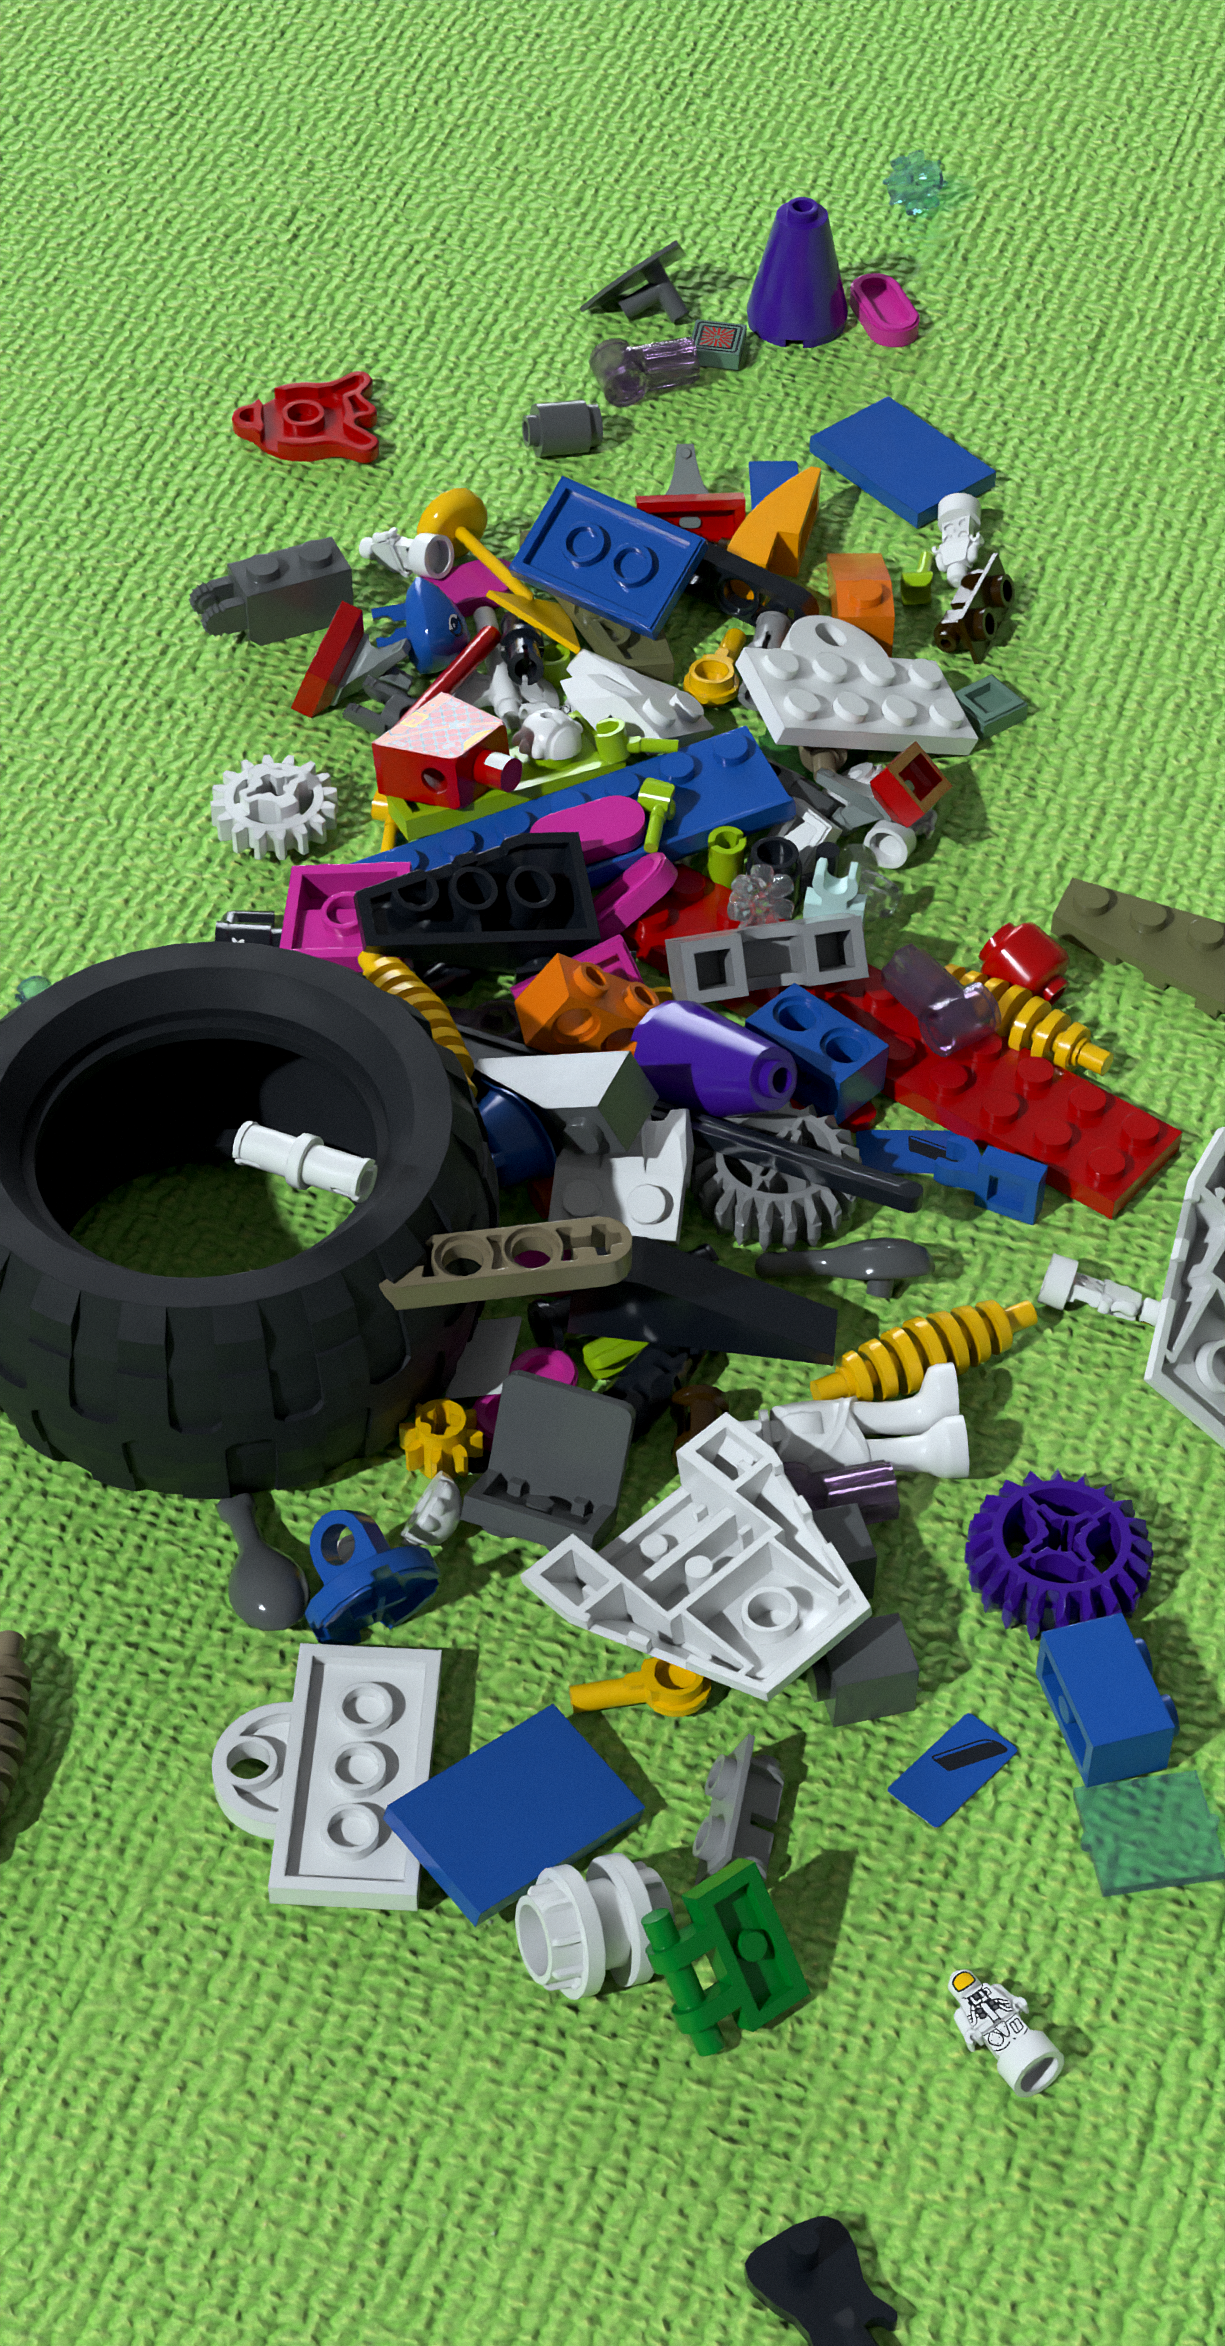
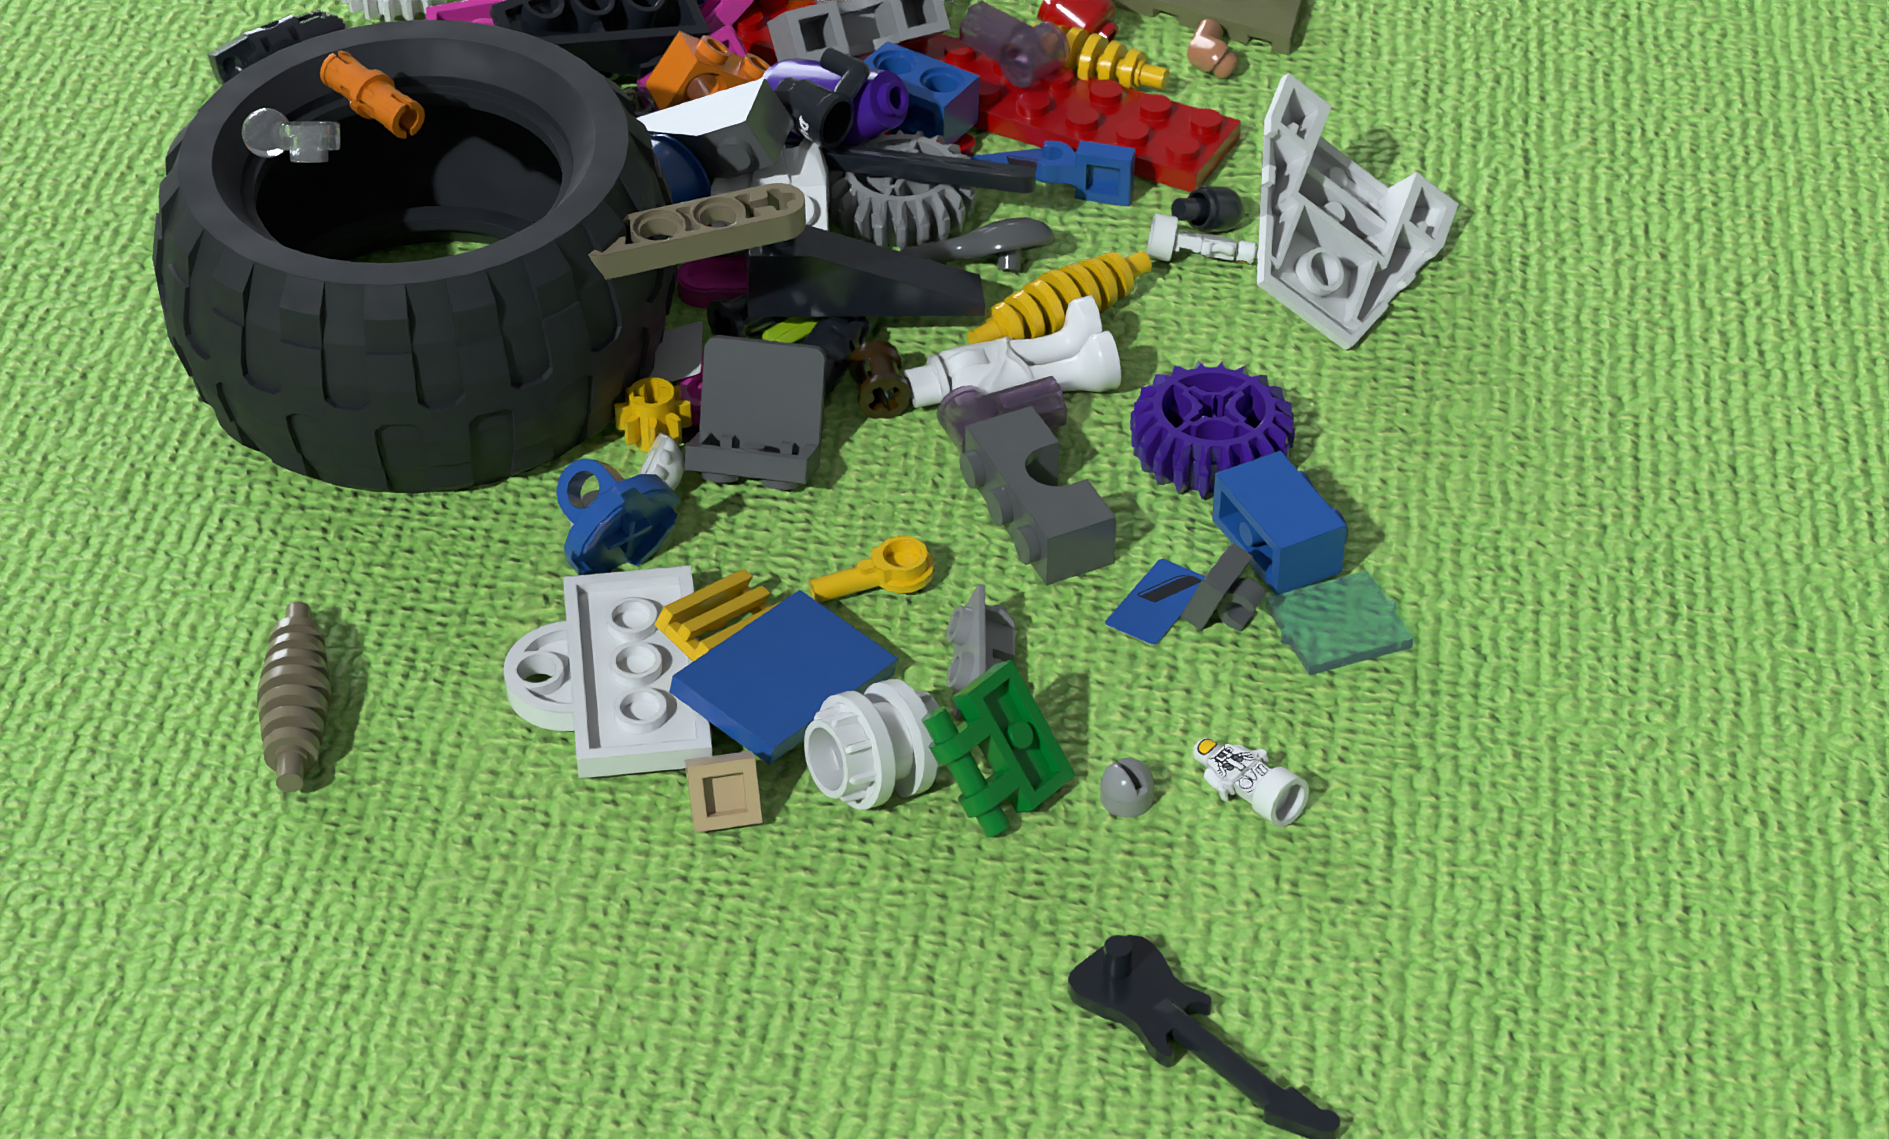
camera: 10 degrees left, 5 degrees down
dark grey piece [217,1492,311,1631] -> none
white pin [232,1121,377,1203] -> none
white wedge [520,1412,872,1702] -> none
none -> black hinge [208,9,347,85]
none -> clear plate [242,108,341,163]
none -> orange pin [320,50,425,139]
none -> yellow tile [654,569,781,661]
none -> tan tile [685,751,763,833]
none -> black piece [774,47,870,149]
none -> light grey hinge [1100,757,1155,817]
none -> black cylinder [1171,186,1244,232]
none -> dark grey tile [1180,542,1266,631]
none -> nougat arm [1187,19,1238,79]

